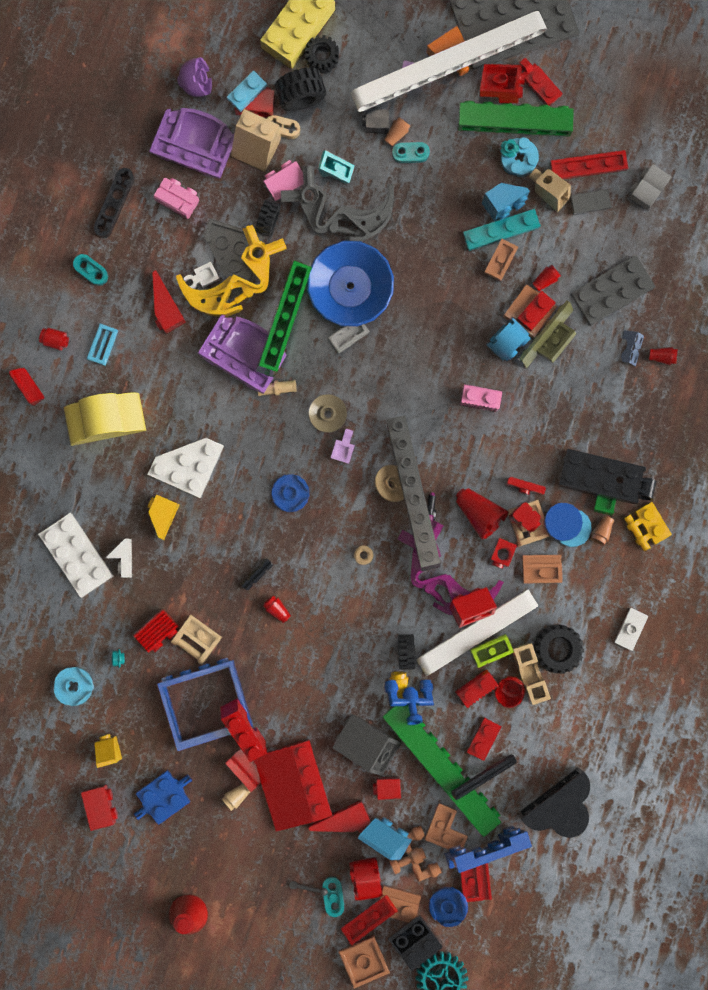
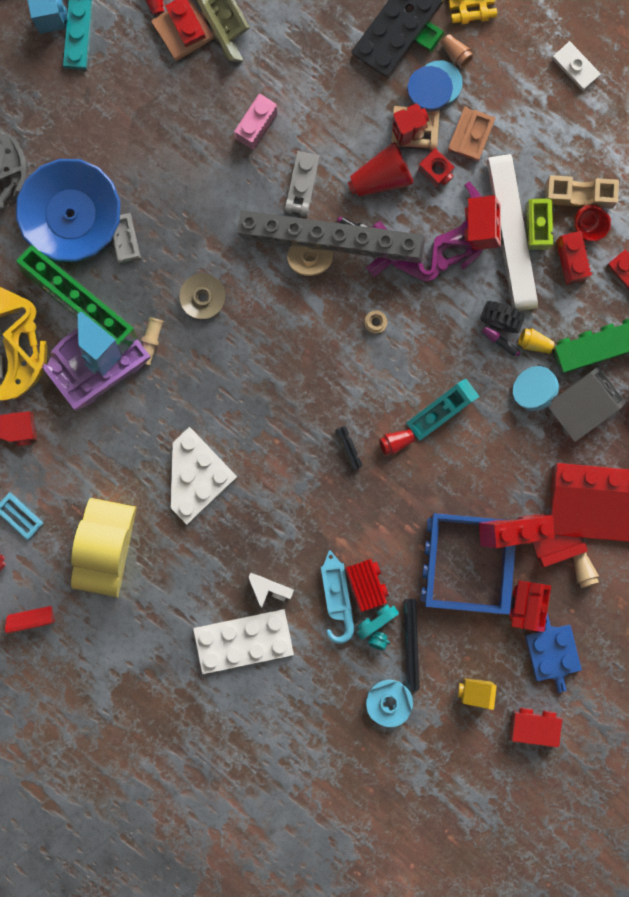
camera: 60 degrees left, 0 degrees up
yellow slope [148,495,179,540] -> none
tan plate [171,615,222,665] -> none
blue tile [272,474,310,512] -> none
lavender plate [331,429,355,464] -> none
blue piece [384,680,434,725] -> none
nougat plate [484,239,518,282] -> none
dark azure brick [486,317,531,361] -> none
red plate [506,477,546,495] -> none
black tyre [533,625,584,674] -> none
none -> dark azure slope [78,311,122,376]
none -> light grey plate [285,151,320,217]
none -> medium azure plate [321,550,354,644]
none -> teal plate [356,604,399,640]
none -> black axle [404,598,420,691]
none -> teal slope [406,378,480,441]
none -> piece [481,326,520,356]
none -> red brick [510,580,551,632]
none -> medium azure tile [513,366,559,411]

